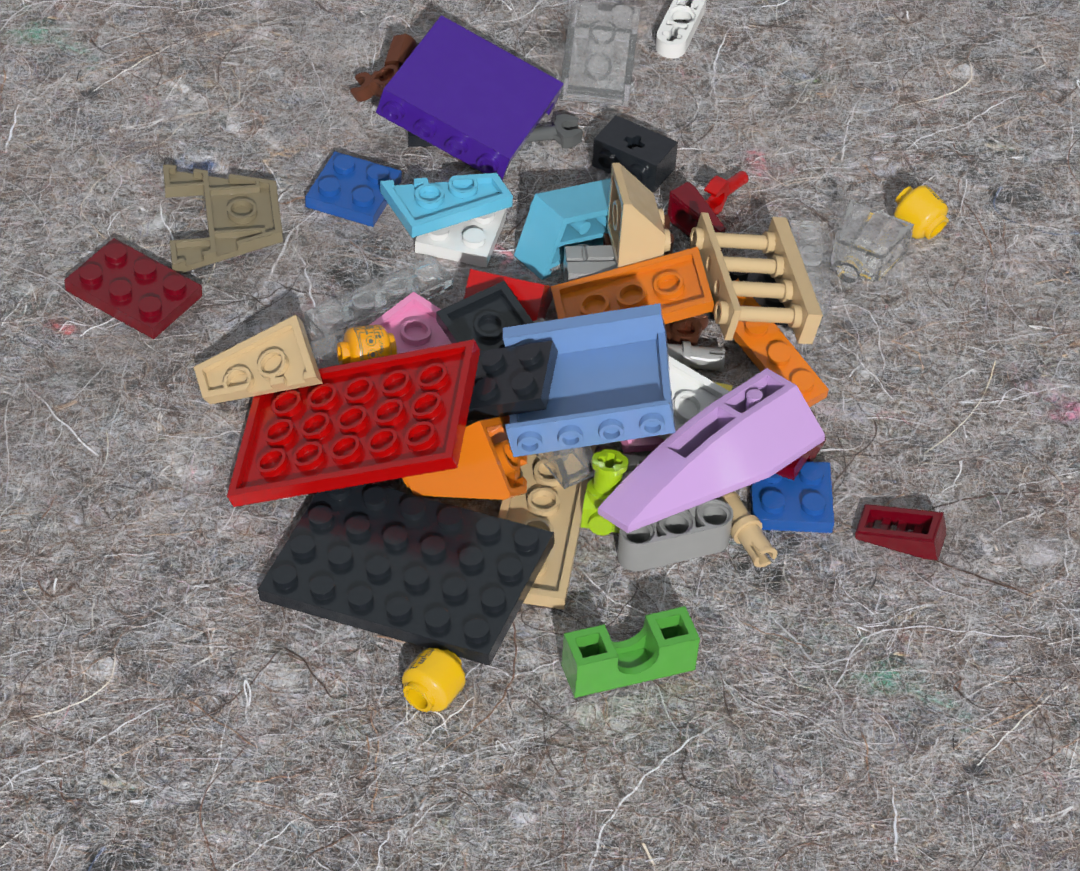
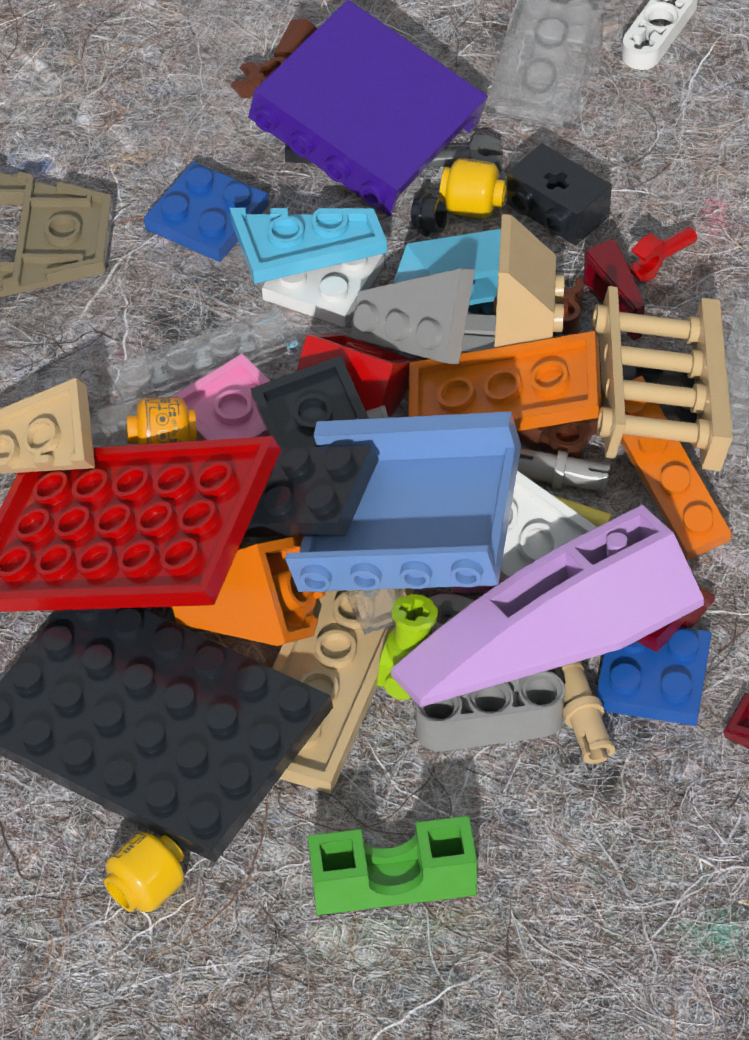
camera: 15 degrees right, 5 degrees up
none -> light grey wing [351,268,475,364]
none -> black plate [411,192,447,237]
none -> yellow head [439,158,507,220]

